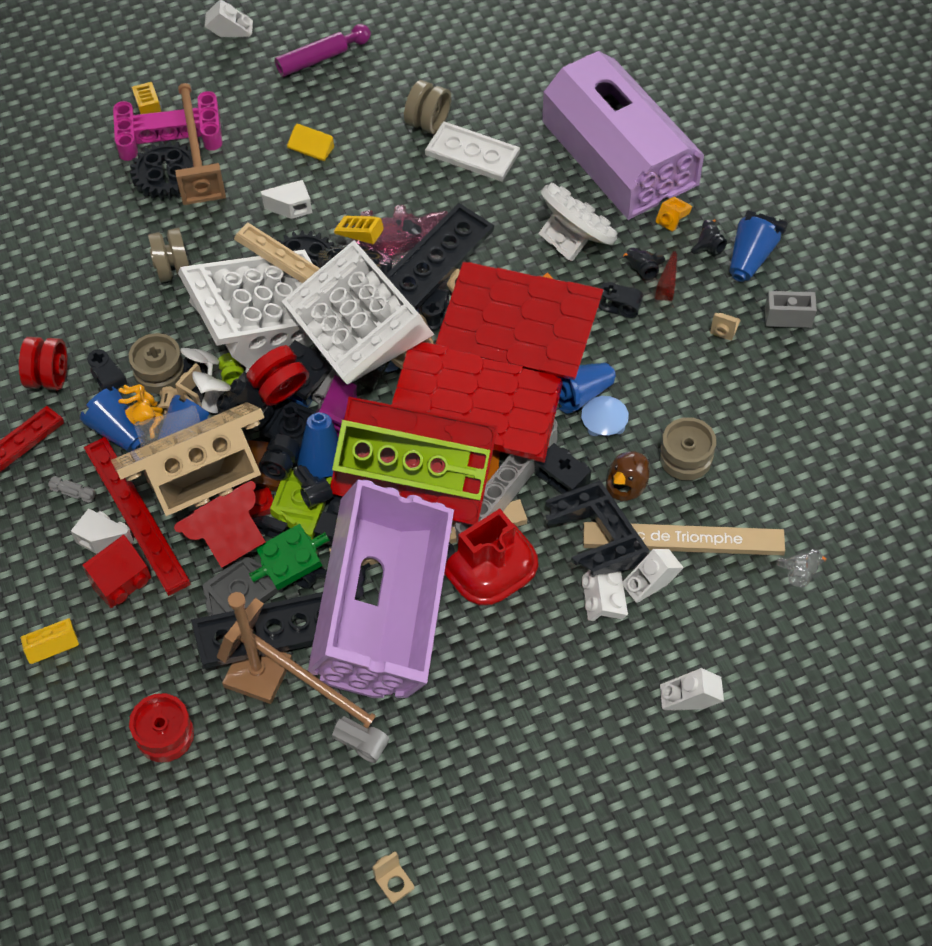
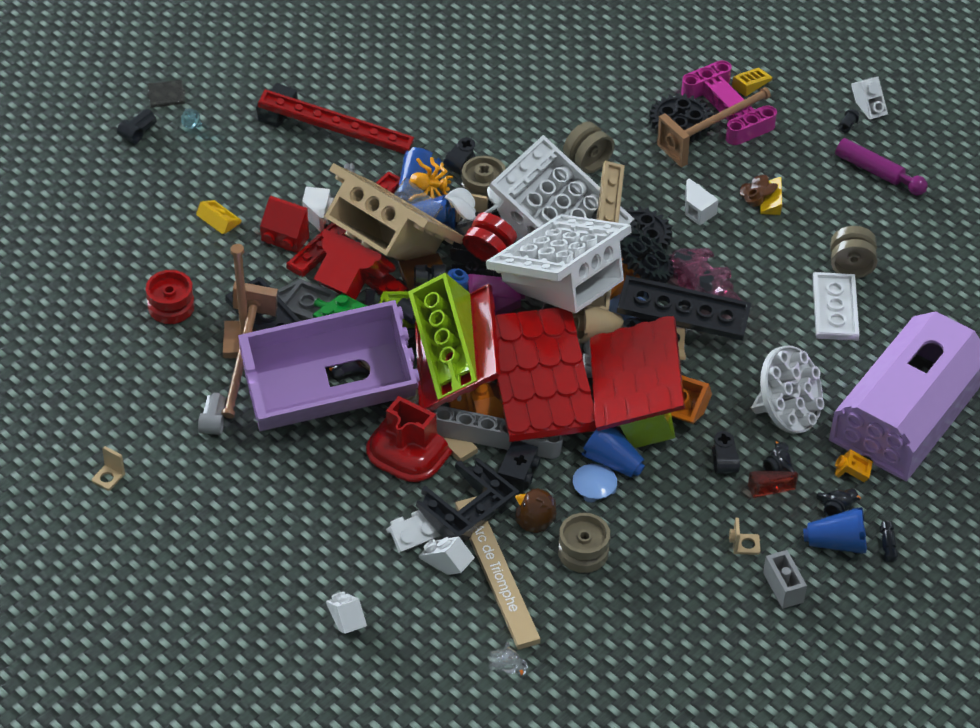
camera: 65 degrees right, 10 degrees down
red wheel [19,337,68,390] -> none
yellow slope [334,216,384,244] -> none
none -> reddish brown plate [740,174,778,207]
none -> black pin [838,109,859,133]

